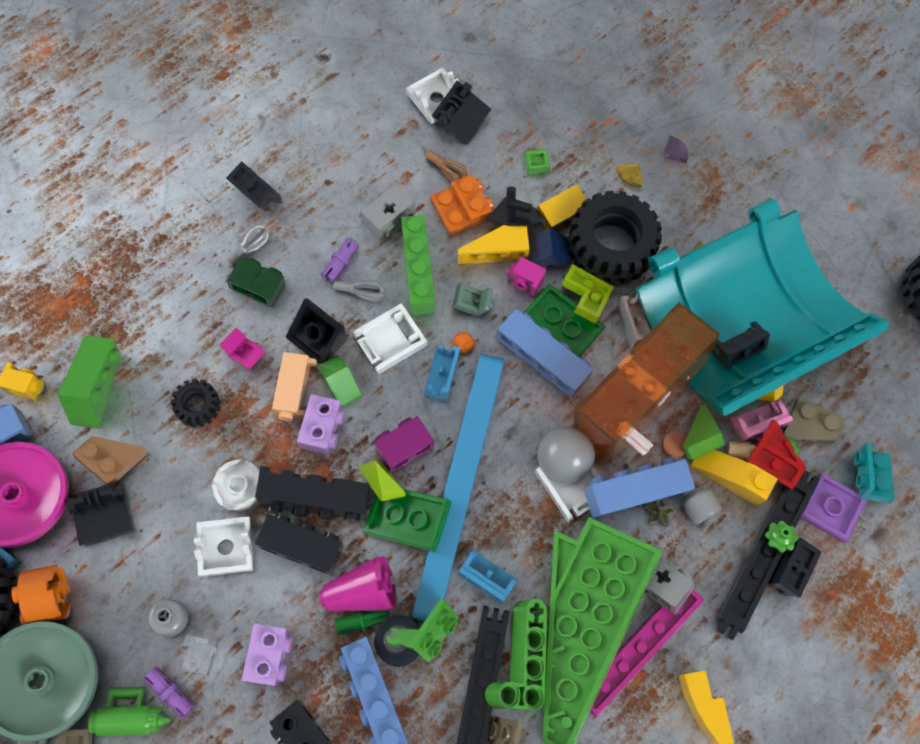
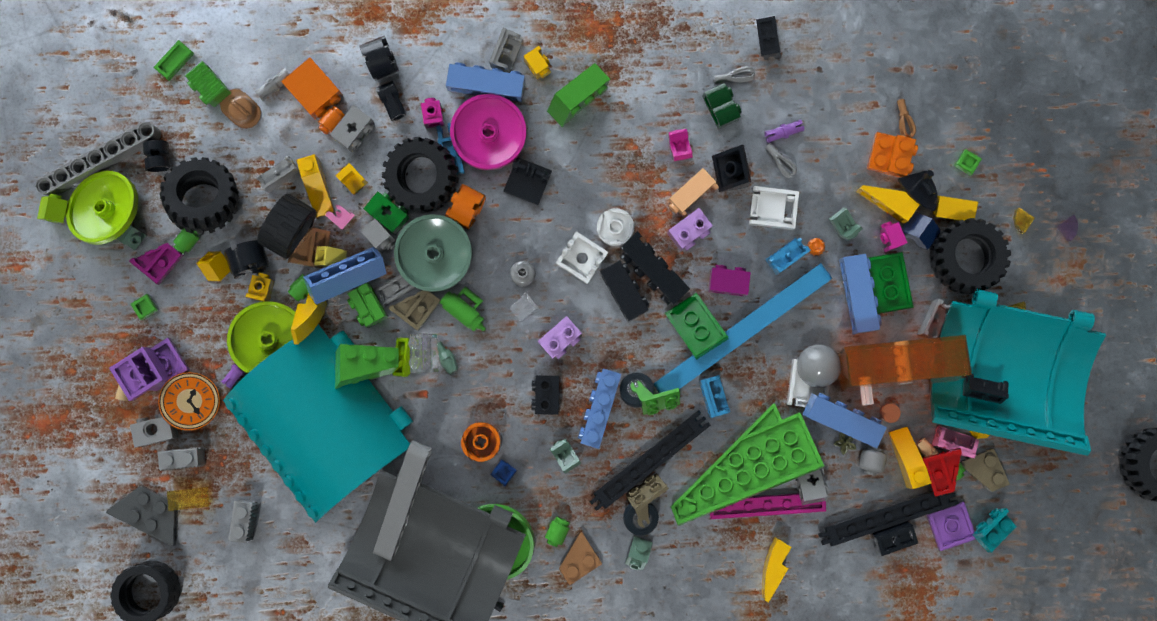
camera: 45 degrees right, 15 degrees up
medium nougat wing [72,436,148,488] -> none
medium lavender pin [143,666,196,719] -> none
black tyre [171,379,221,428] -> none
bright green slope [316,355,362,407] -> none
dark pink cone [319,556,397,611] -> none
green axle [334,610,389,636] -> none
lime slope [359,460,405,501] -> none
light grey brick [360,184,415,241] -> none
bright green brick [401,215,435,315] -> none
white piece [406,67,460,124] -> none
black hinge [431,80,491,144] -> none
bright green beam [485,598,547,710] -> none
lime plate [561,264,614,324] -> none
bright green slope [683,404,725,460] -> none
bright green plant [765,521,799,553] -> none

